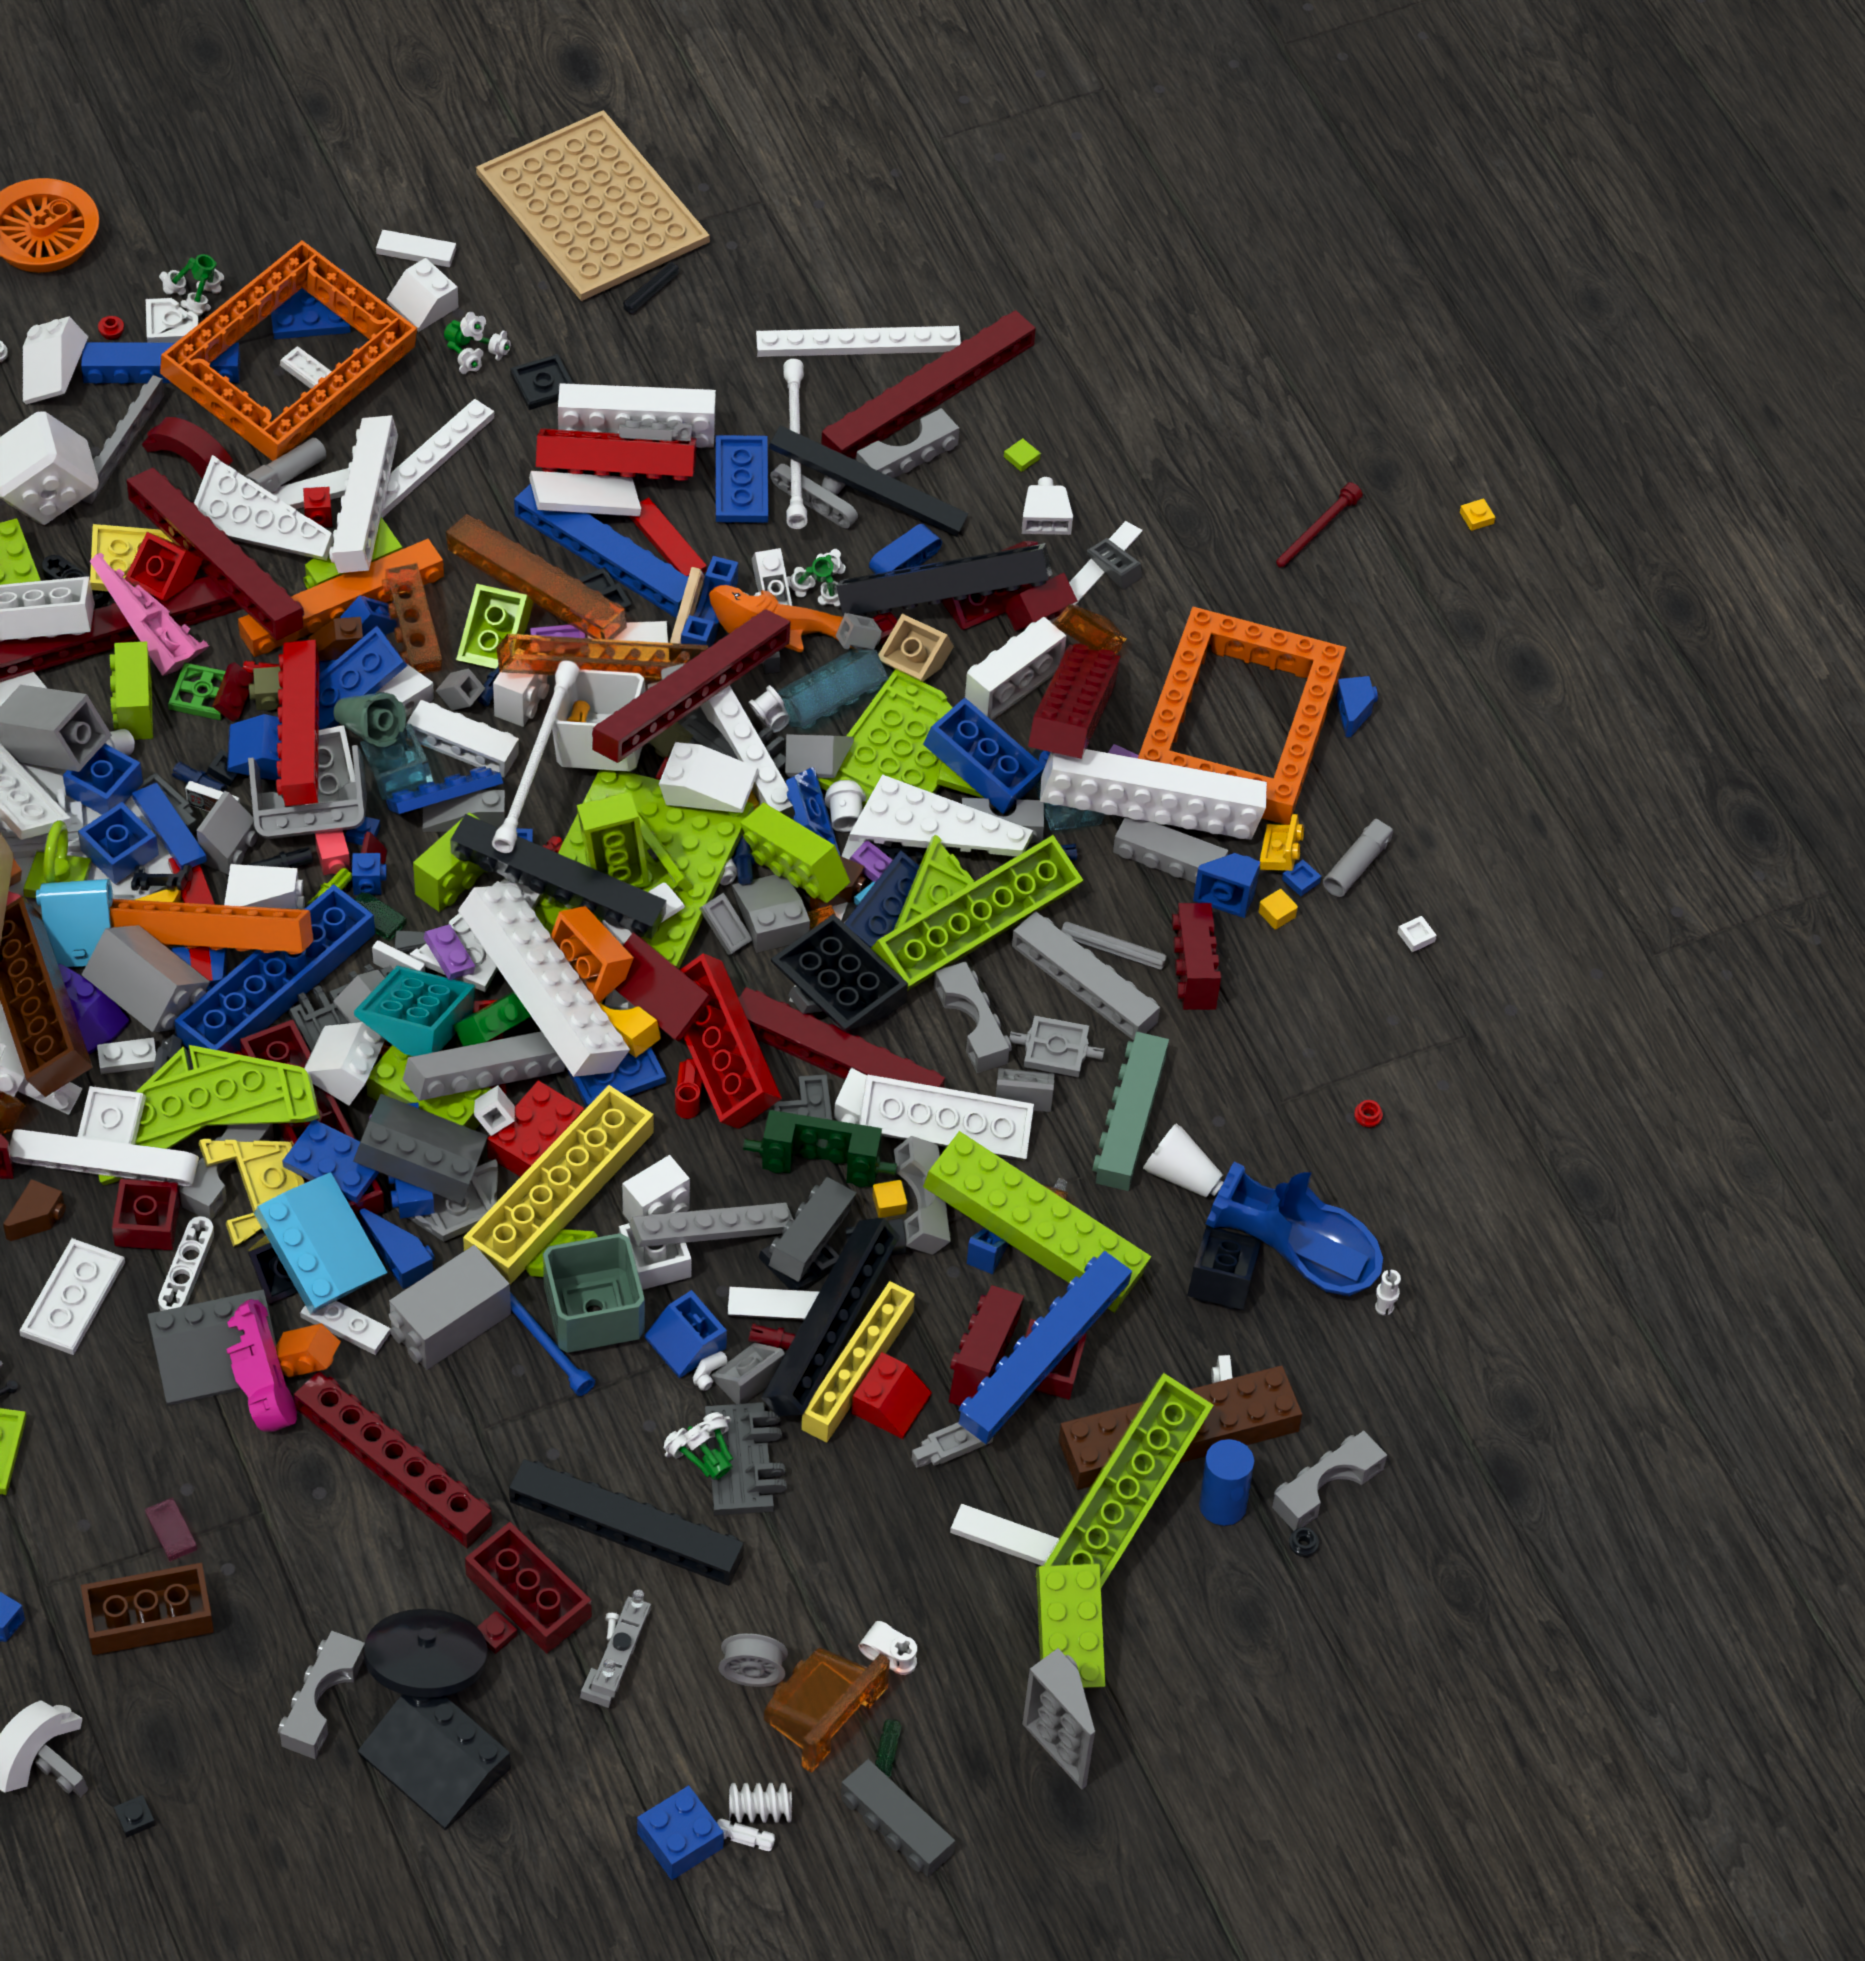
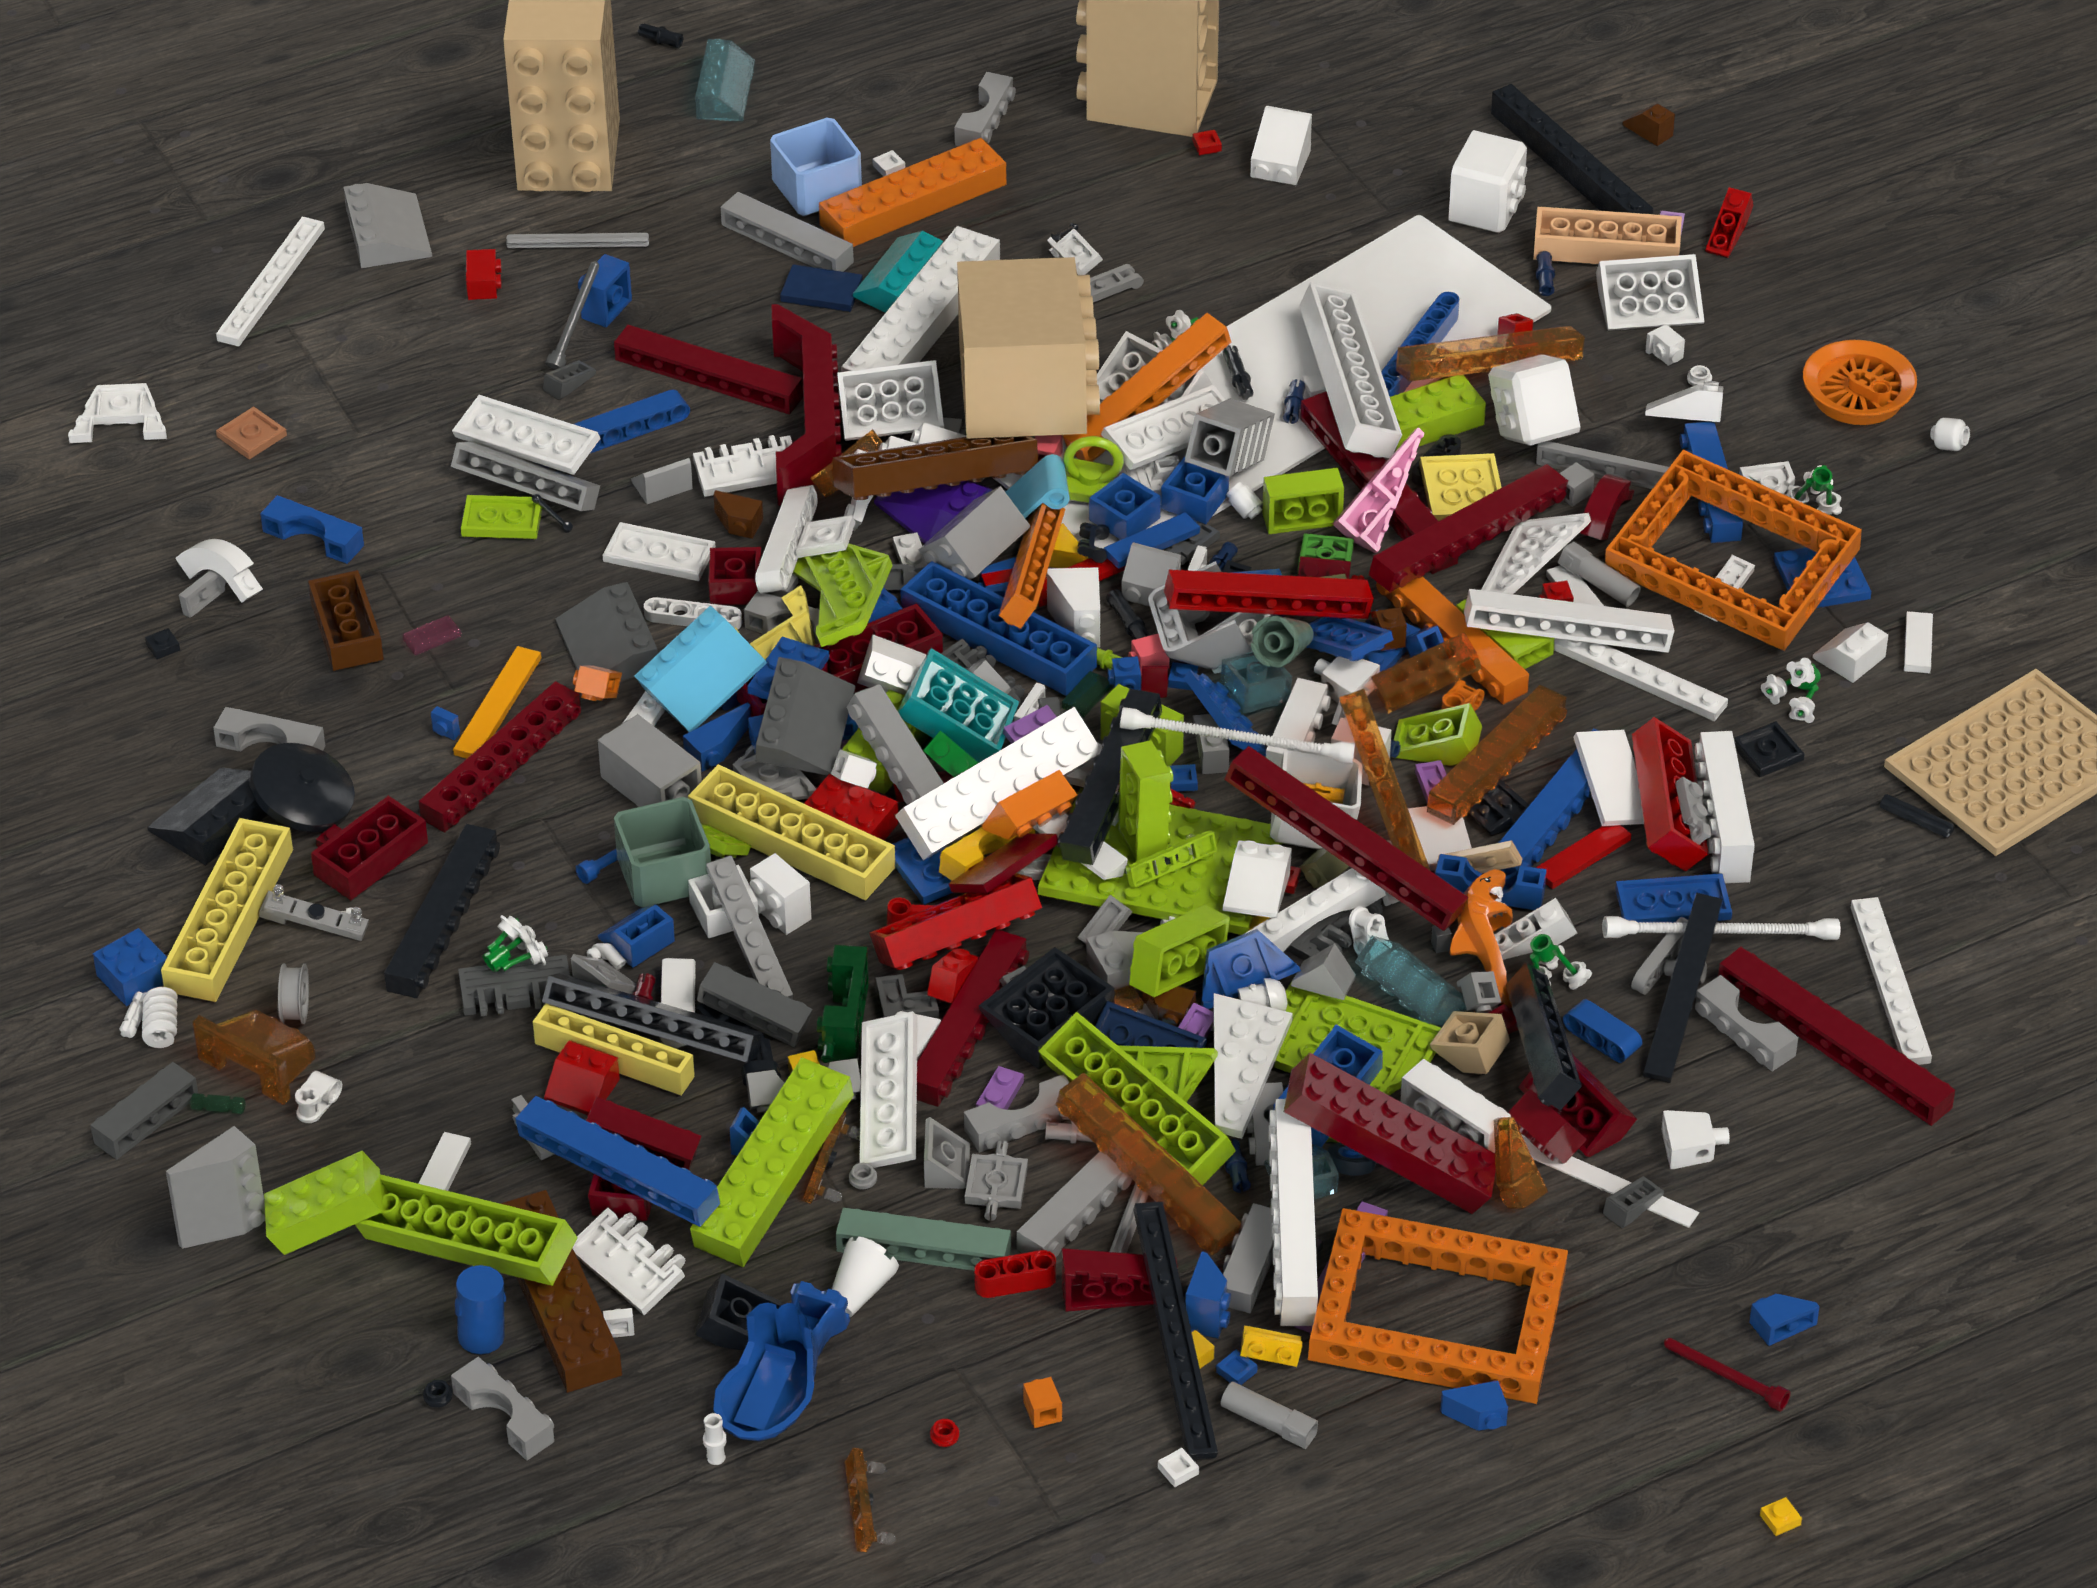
camera: 90 degrees right, 10 degrees down
red plate [98,316,124,340] -> none
red slope [125,532,203,601] -> none
dark pink piece [226,1299,297,1432] -> none
lime tile [1004,438,1041,472] -> none
none -> light yellow brick [161,818,293,1002]
none -> blue plate [431,706,460,740]
none -> light orange tile [453,646,541,759]
none -> white hinge [573,1208,686,1315]
none -> clear orange piece [845,1447,896,1553]
none -> light grey plate [849,1163,877,1189]
none -> red brick [927,949,979,1003]
none -> red beam [975,1250,1056,1298]
none -> medium lavender plate [976,1066,1024,1110]
none -> orange brick [1023,1377,1062,1428]
none -> light grey pin [1045,1121,1102,1143]
none -> clear orange brick [1055,1073,1241,1256]
none -> black plate [1133,1201,1218,1460]
none -> orange piece [1441,679,1485,711]
none -> light grey brick [1560,462,1595,507]
none -> blue slope [1749,1294,1819,1346]
none -> white head [1930,418,1970,451]

